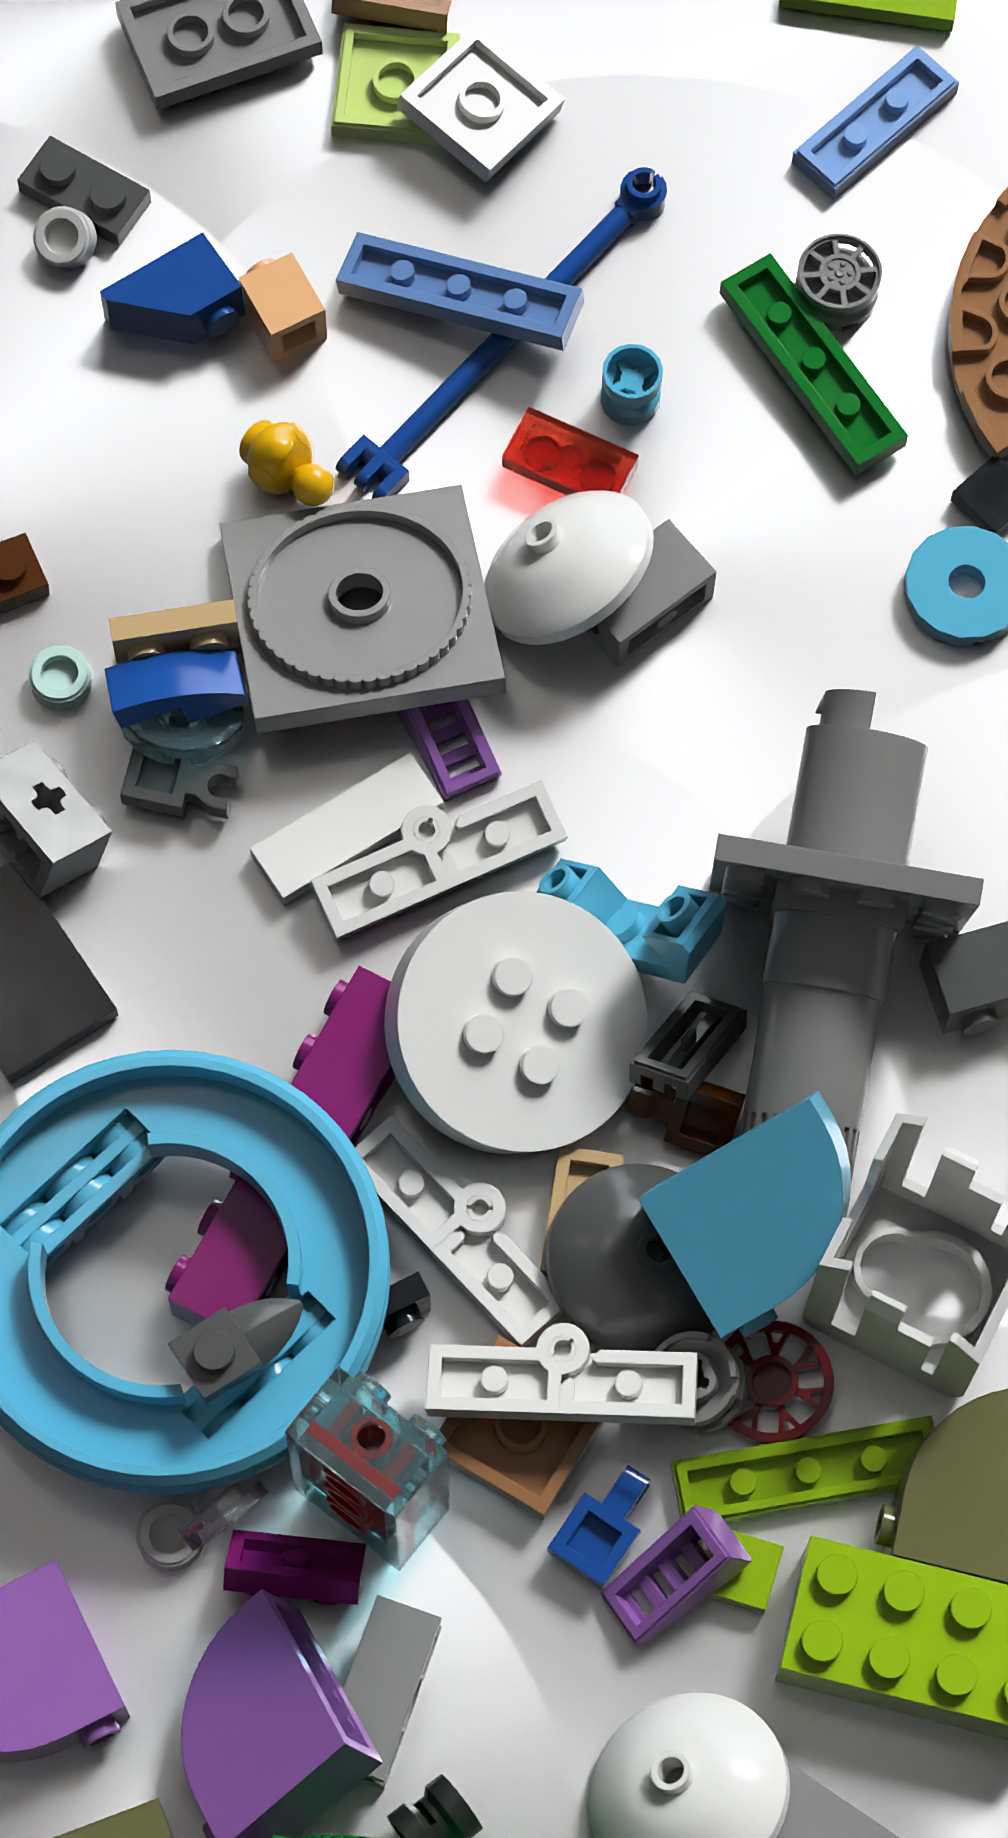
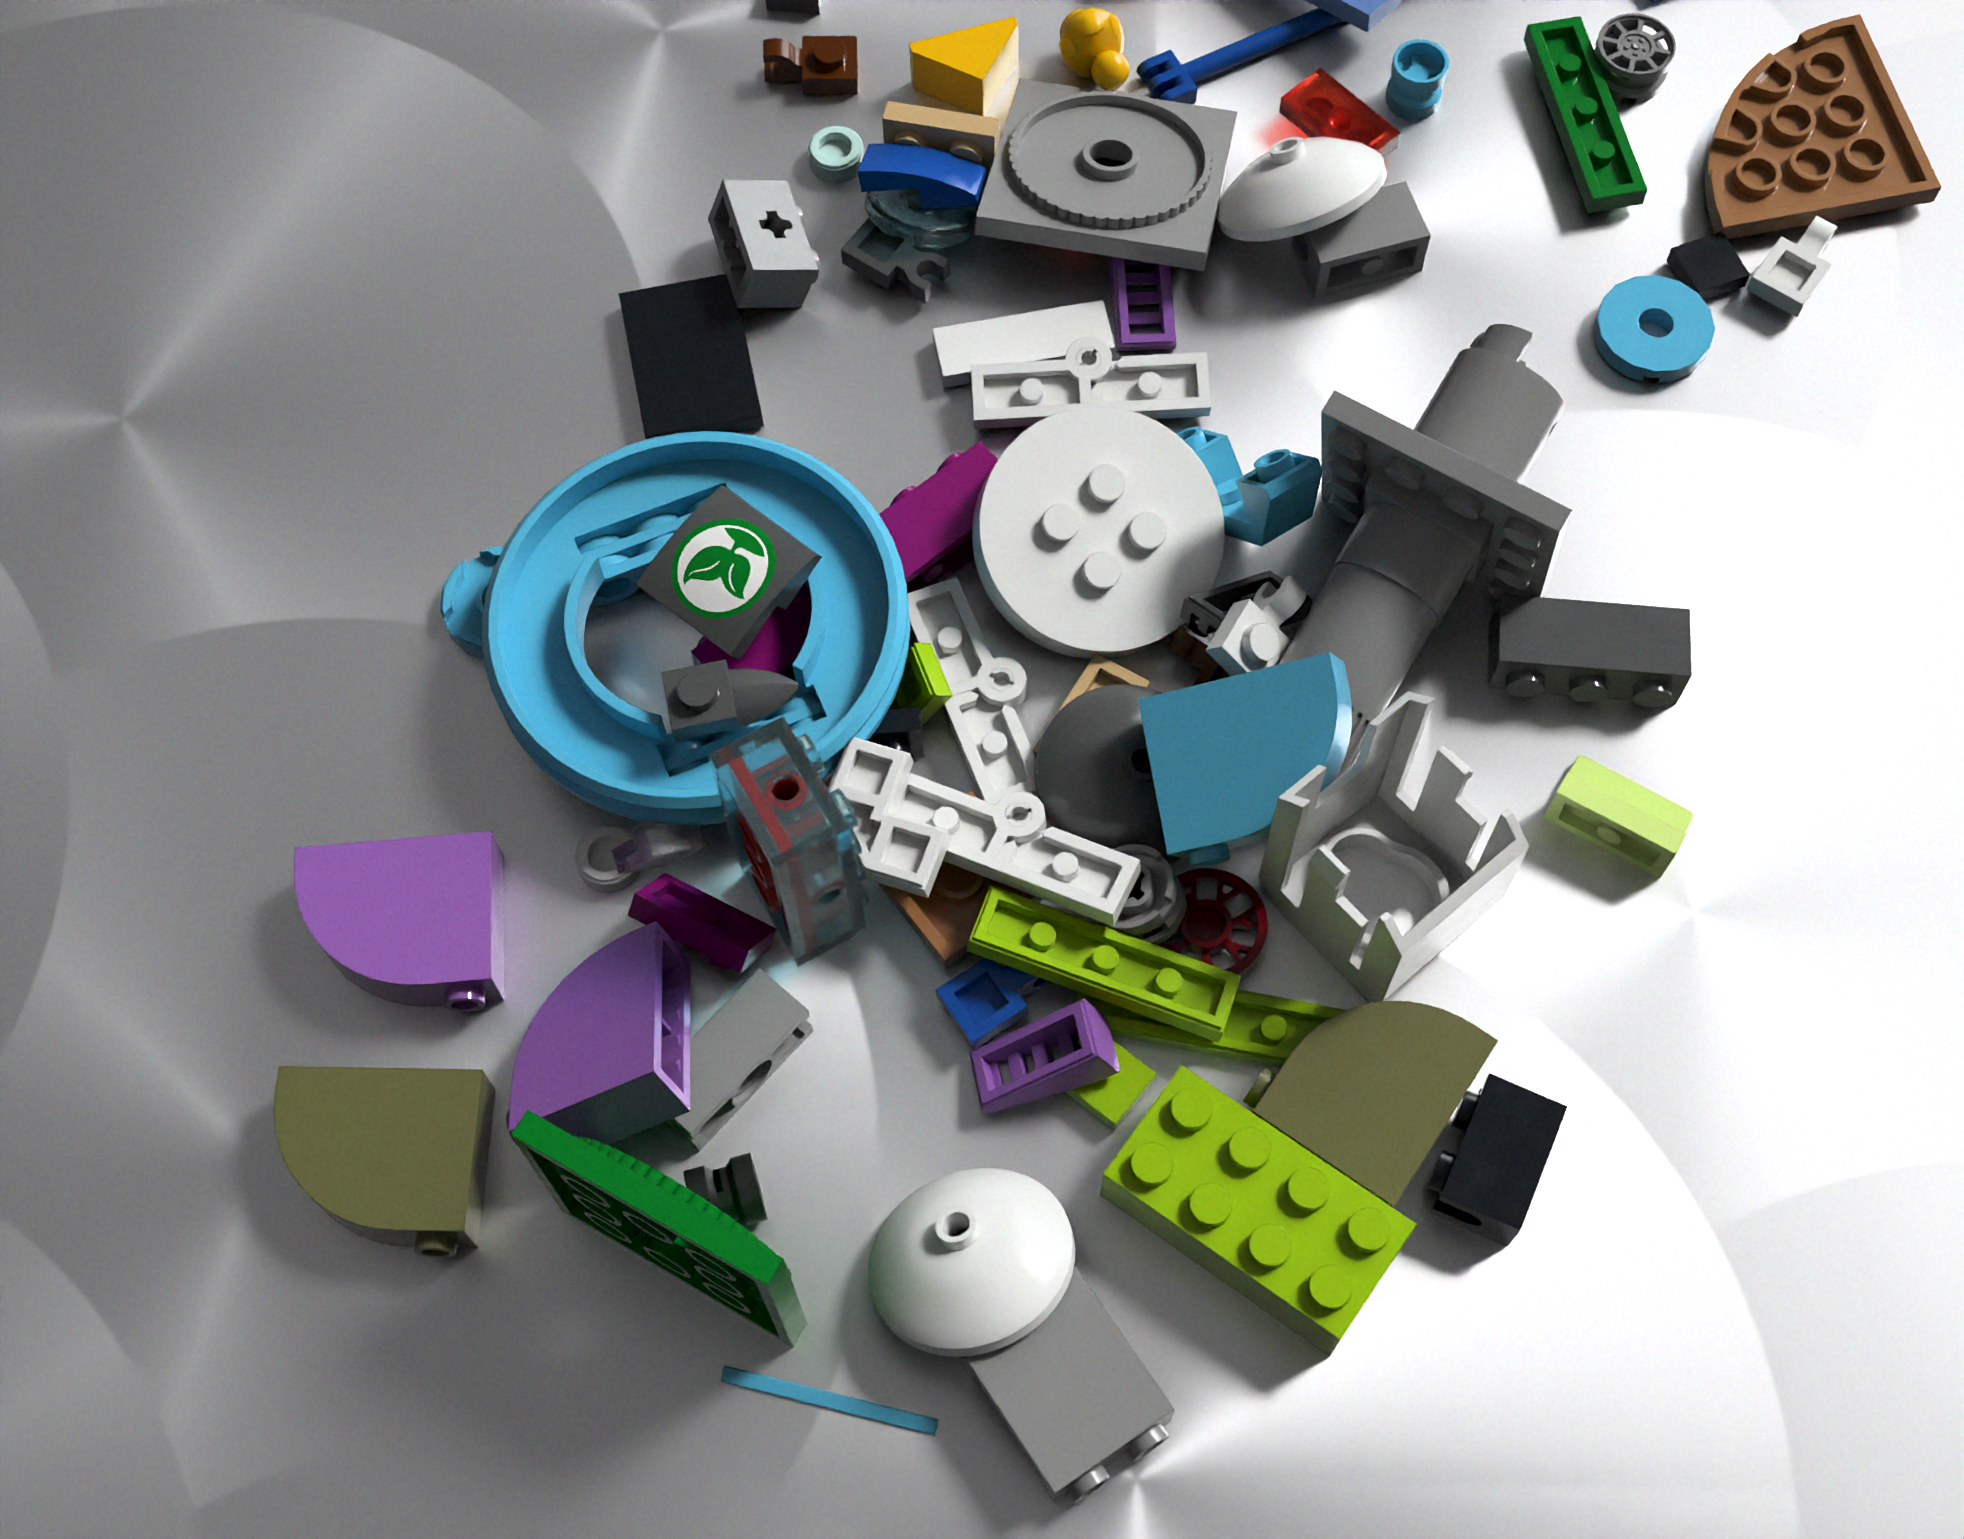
camera: 25 degrees right, 5 degrees down
none -> slope [636,485,822,659]
none -> white tile [826,737,951,898]
none -> lime tile [891,643,953,726]
none -> yellow slope [909,16,1018,116]
none -> lime tile [966,885,1241,1042]
none -> white plate [1205,576,1307,676]

